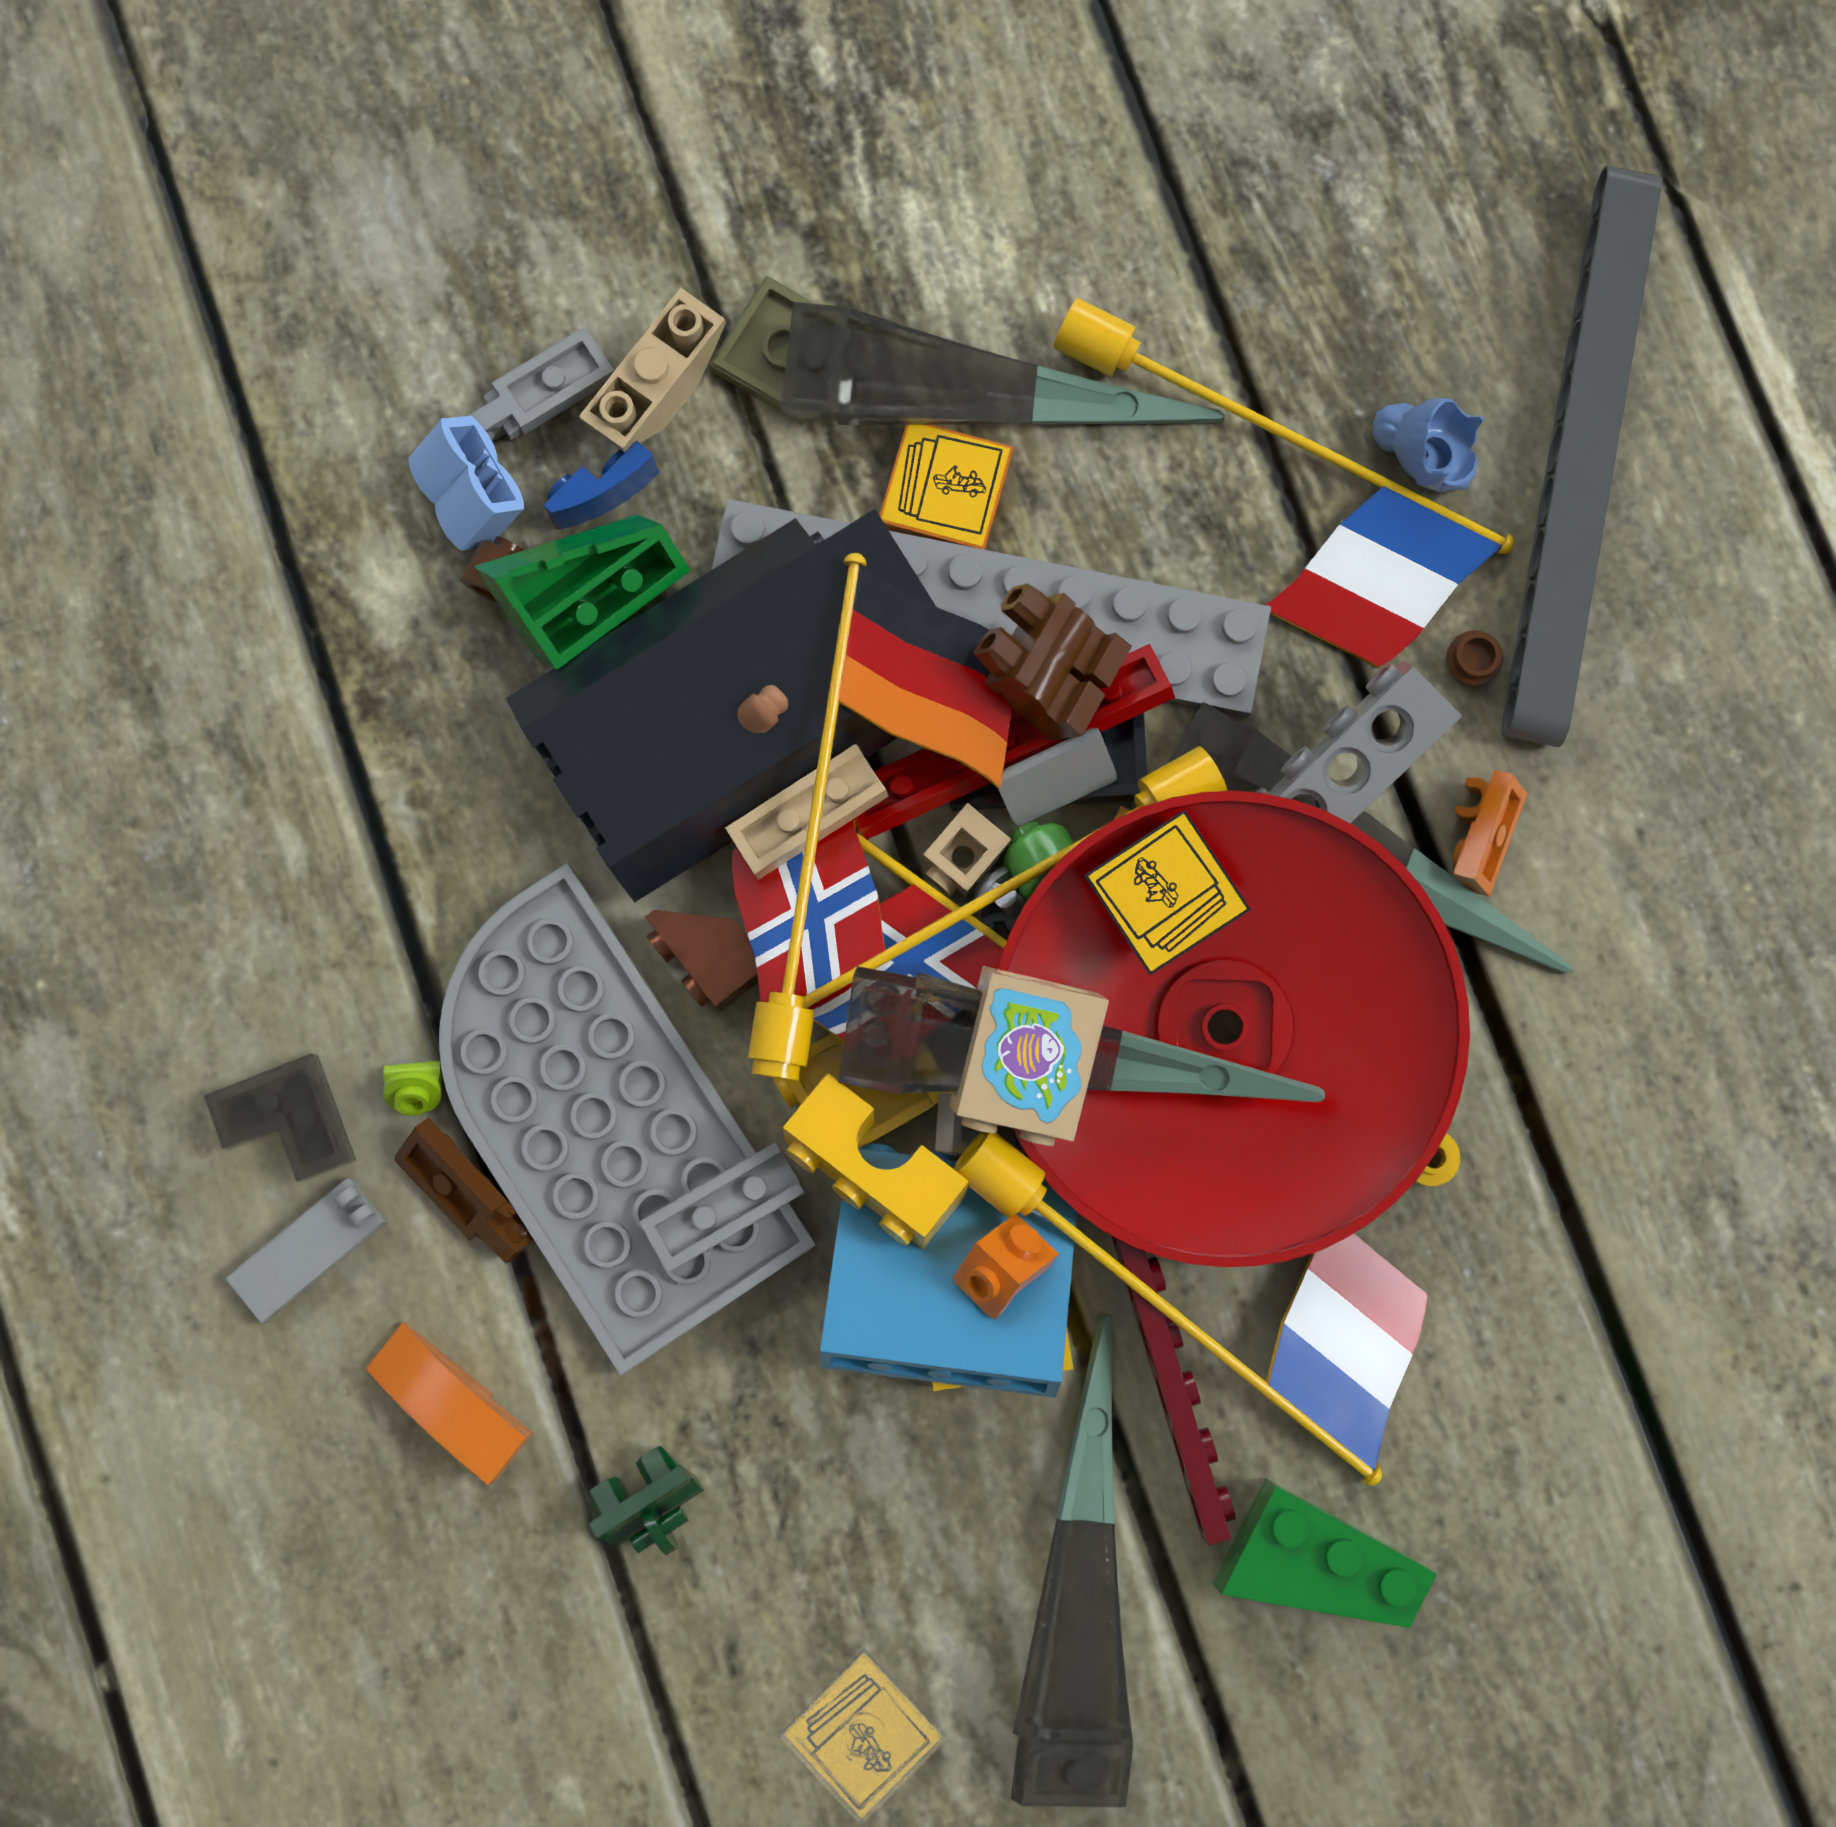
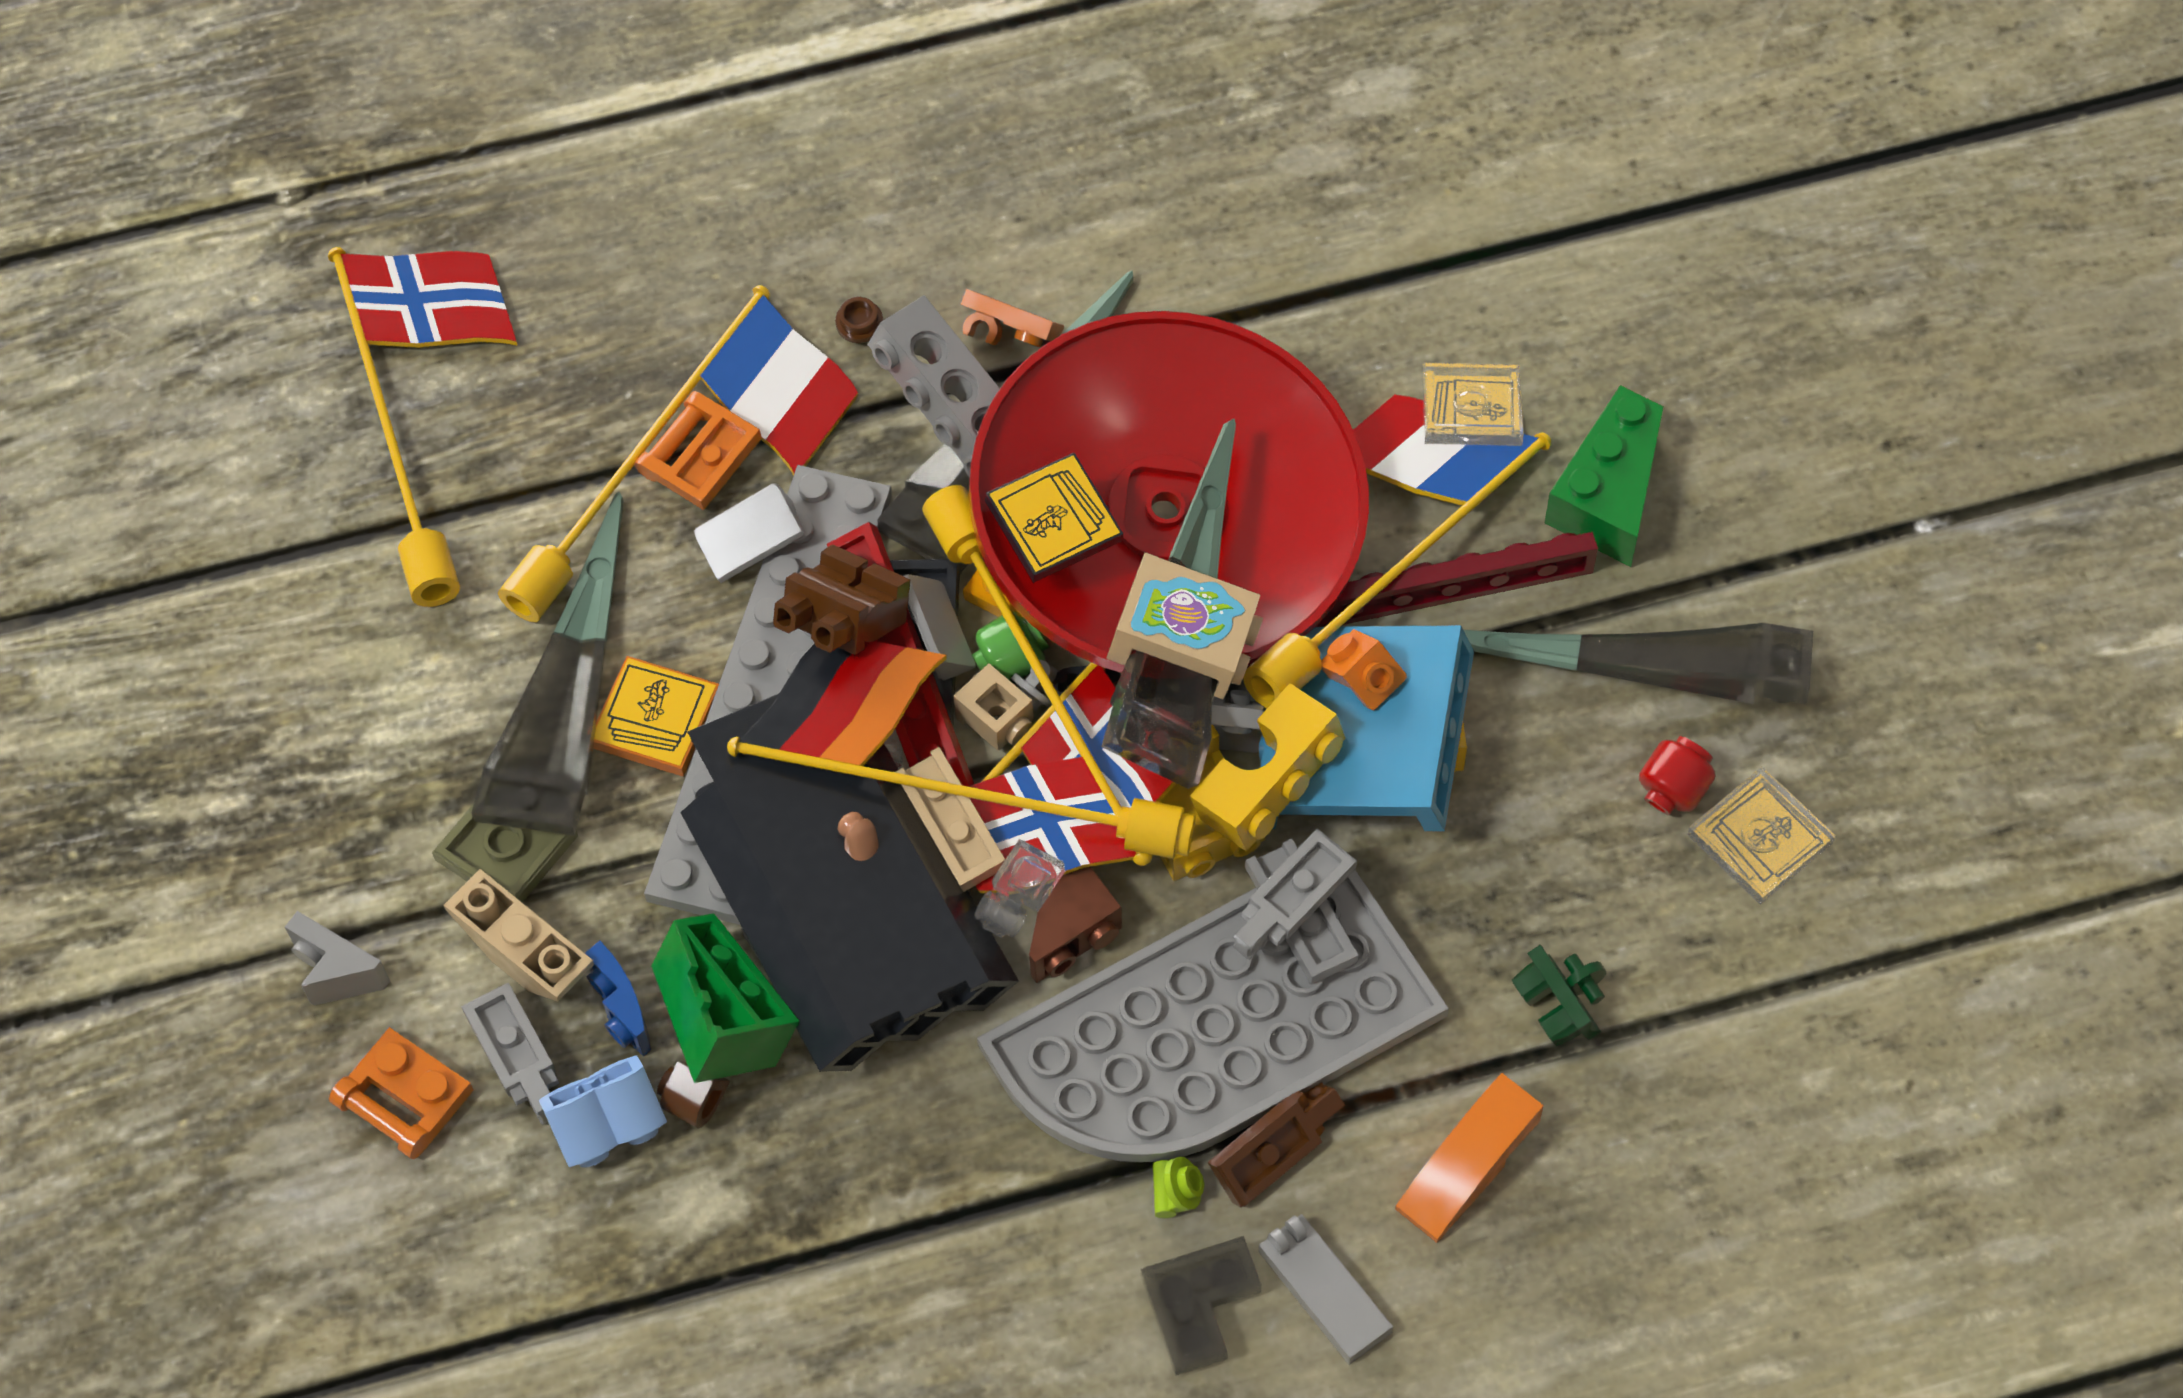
camera: 85 degrees left, 20 degrees down
medium blue piece [1372,397,1484,494] -> none
dark grey beam [1502,165,1662,747] -> none
none -> light grey slope [285,911,390,1005]
none -> flag [328,247,518,607]
none -> orange plate [329,1027,474,1160]
none -> orange plate [634,391,762,510]
none -> slope [694,483,805,583]
none -> clear plate [975,839,1066,938]
none -> light grey hinge [1233,829,1357,960]
none -> clear tile [1422,363,1524,446]
none -> red head [1638,736,1716,815]

